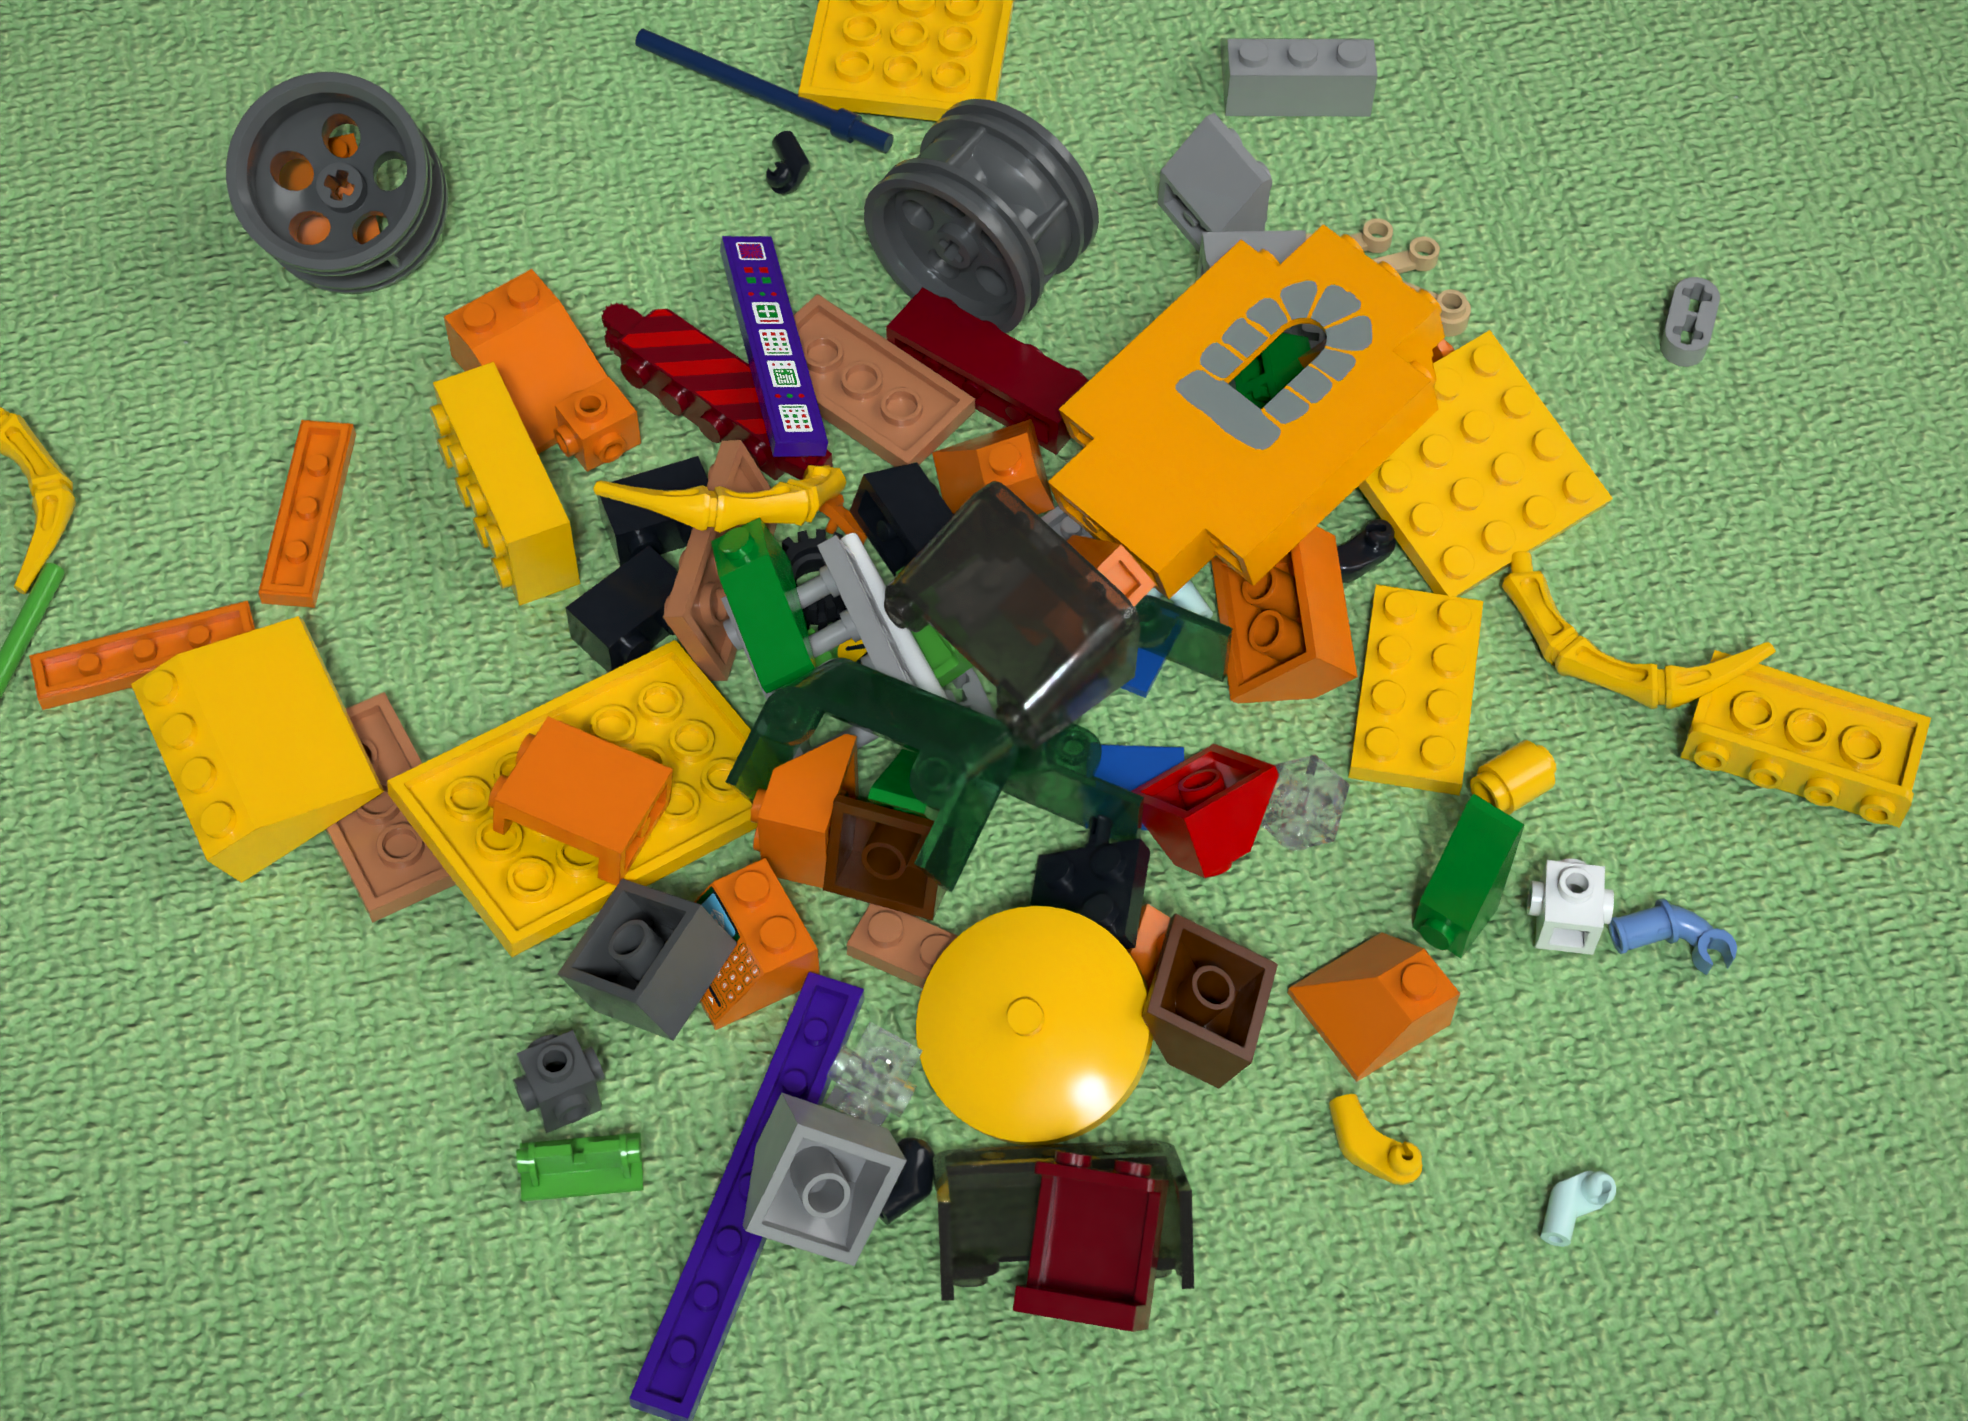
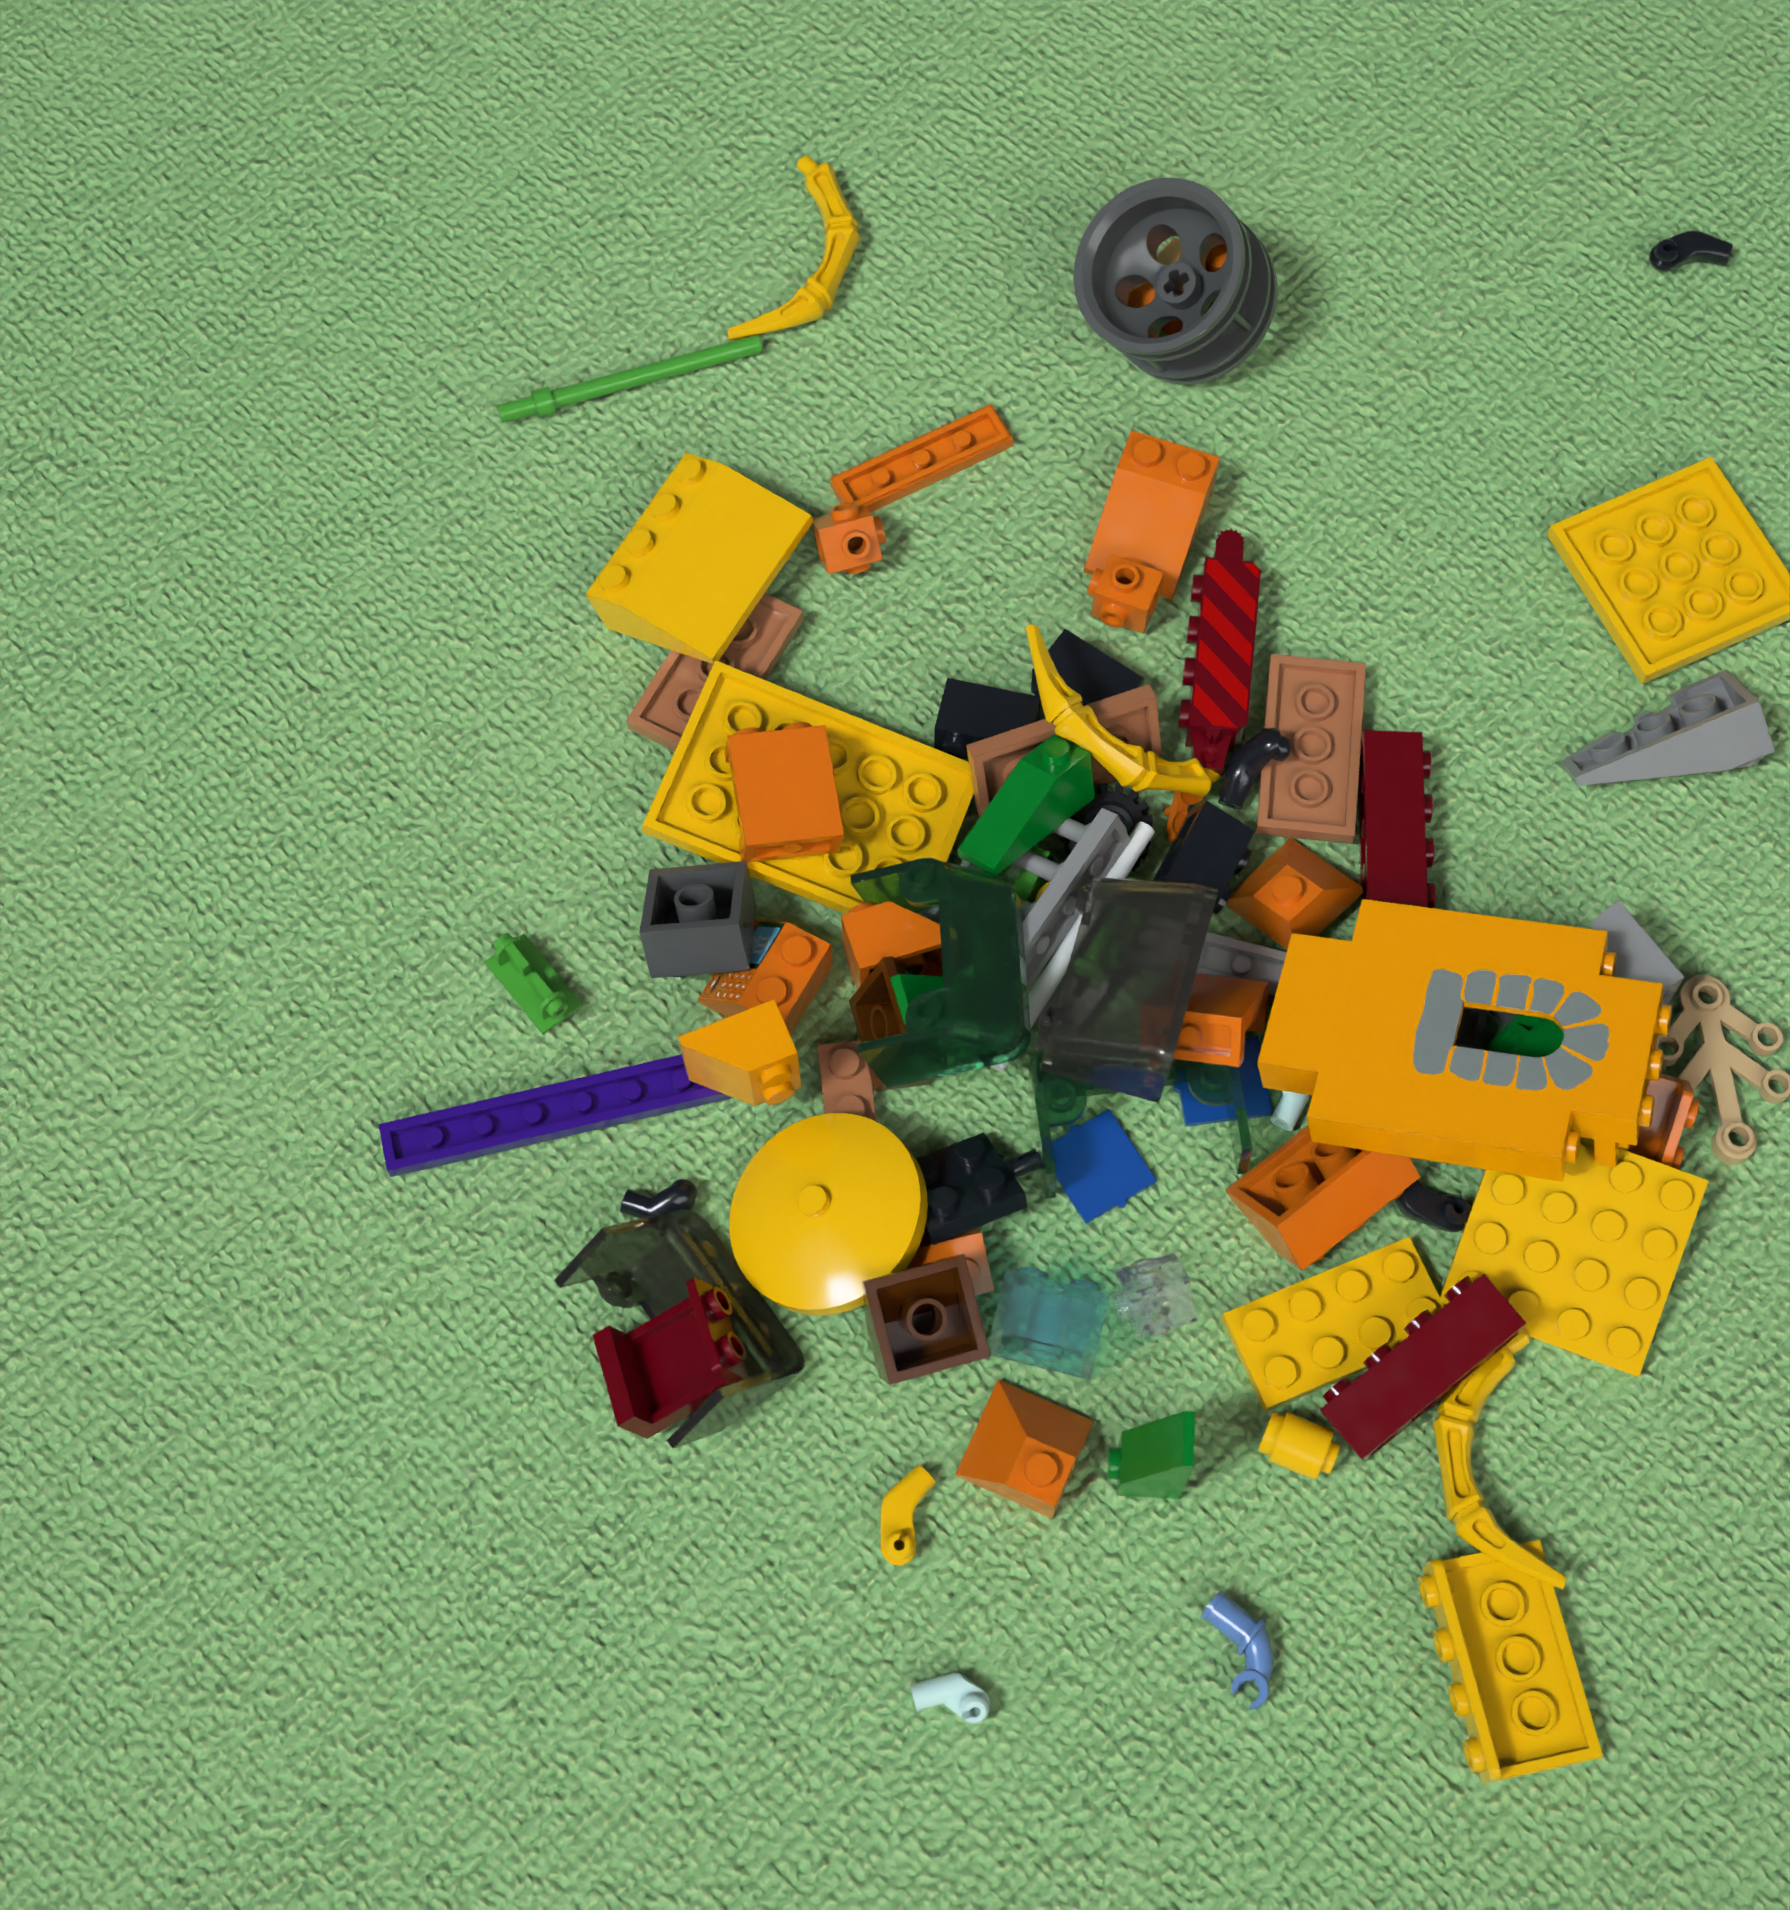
camera: 60 degrees right, 10 degrees up
orange tile [29,600,256,710] -> none
yellow brick [429,362,580,606] -> none
dark grey brick [513,1030,605,1134] -> none
dark blue bar [635,28,894,153] -> none
dark purple tile [720,236,828,457] -> none
light grey slope [743,1093,907,1266] -> none
black arm [766,131,811,195] -> none
clear brick [825,1022,923,1126] -> none
dark grey wheel [864,99,1099,333] -> none
red slope [1125,744,1279,878] -> none
light grey slope [1158,113,1272,253] -> none
white brick [1527,859,1614,955] -> none
none -> light orange slope [678,999,802,1106]
none -> orange brick [812,502,886,574]
none -> clear light blue brick [990,1267,1110,1380]
none -> black arm [1218,728,1292,809]
none -> dark red brick [1320,1274,1527,1463]
none -> light grey wedge [1561,670,1775,786]

